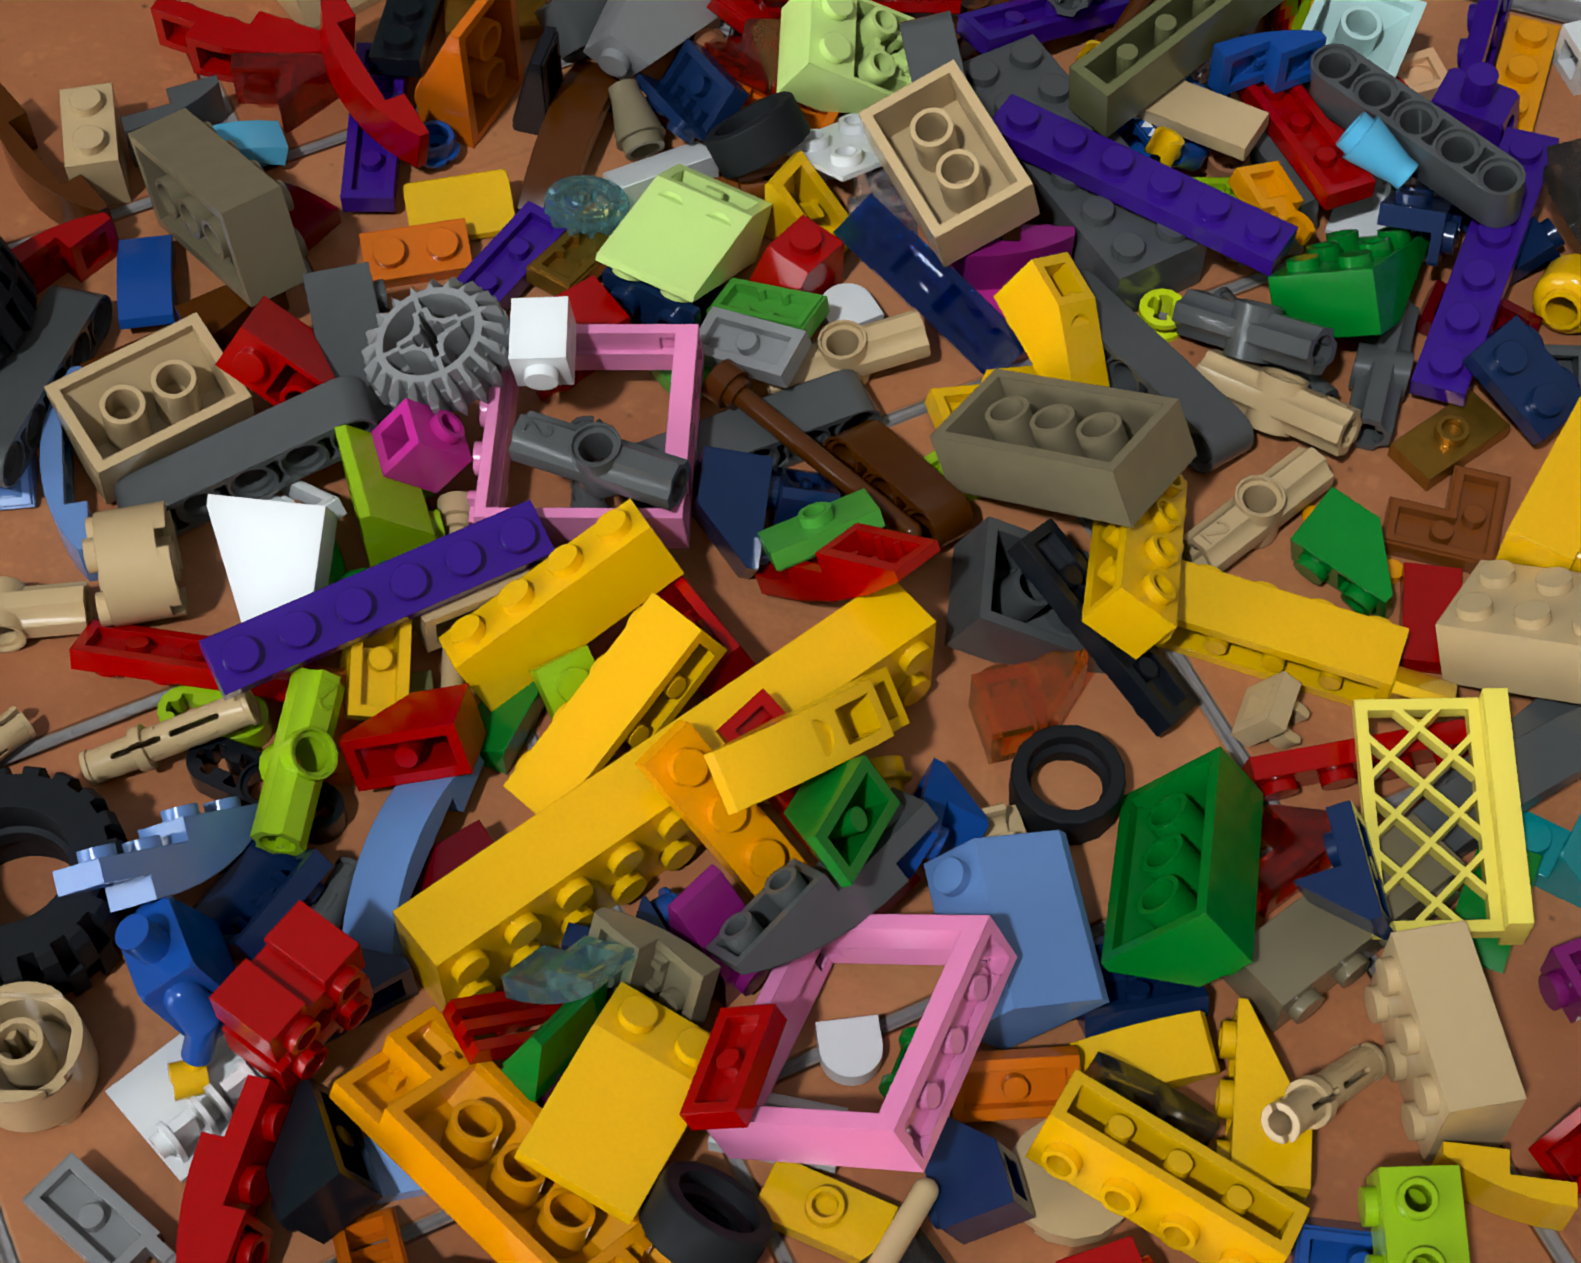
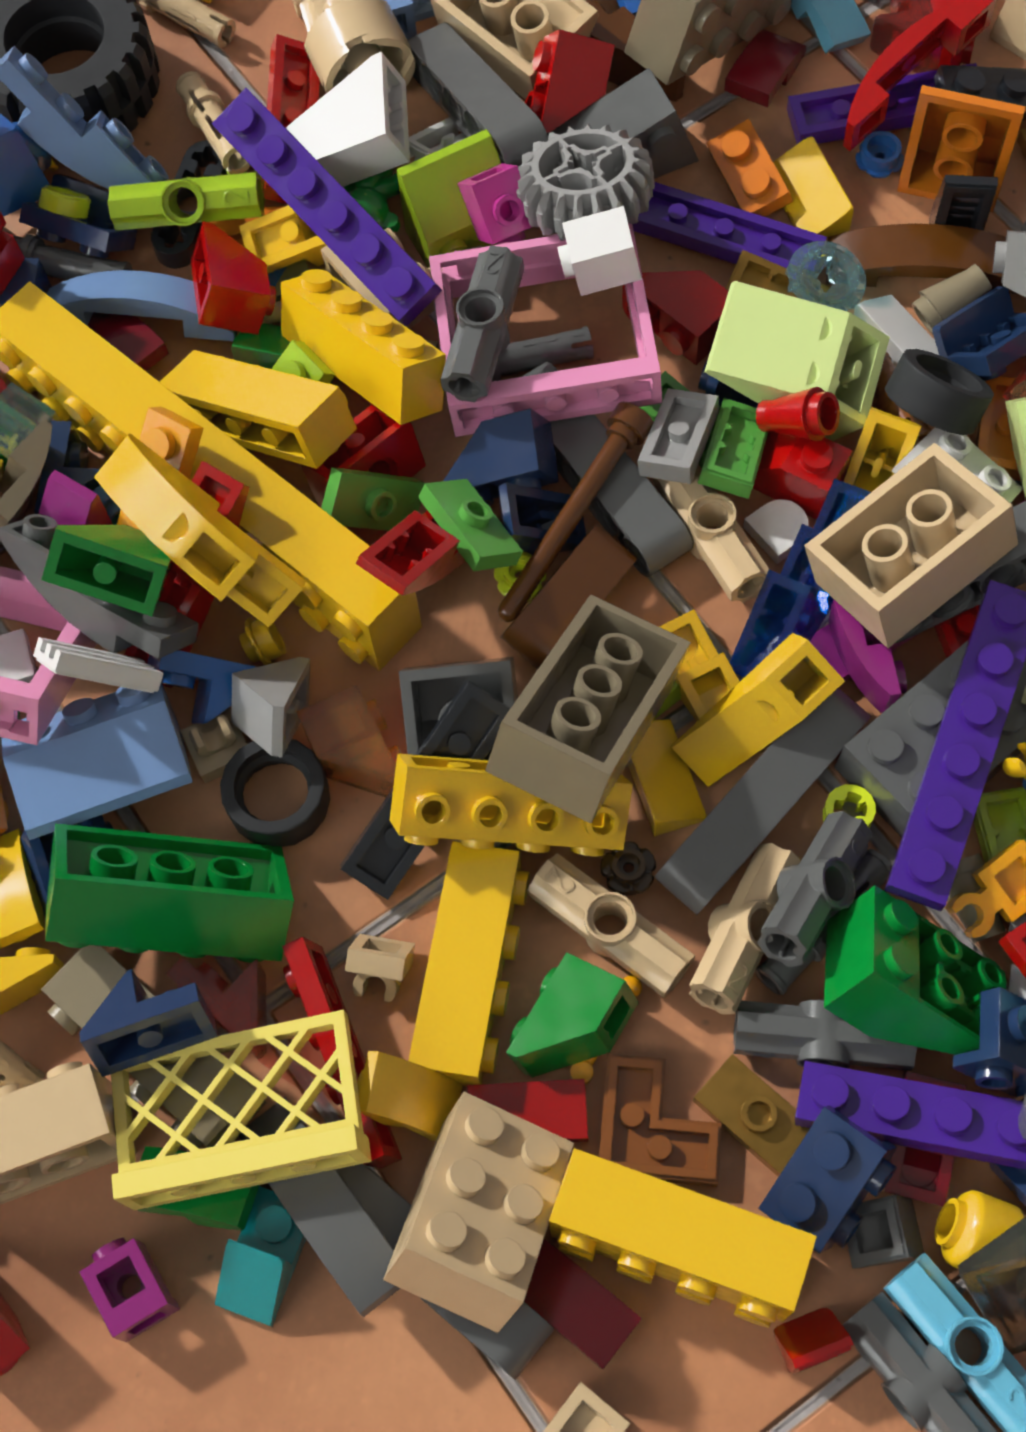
camera: 85 degrees right, 10 degrees up
none -> white tile [33,637,164,693]
none -> neon yellow tile [38,185,91,219]
none -> light grey slope [231,657,310,757]
none -> bright green plate [321,467,425,531]
none -> dark brown plate [600,841,656,896]
none -> red cone [756,387,840,441]

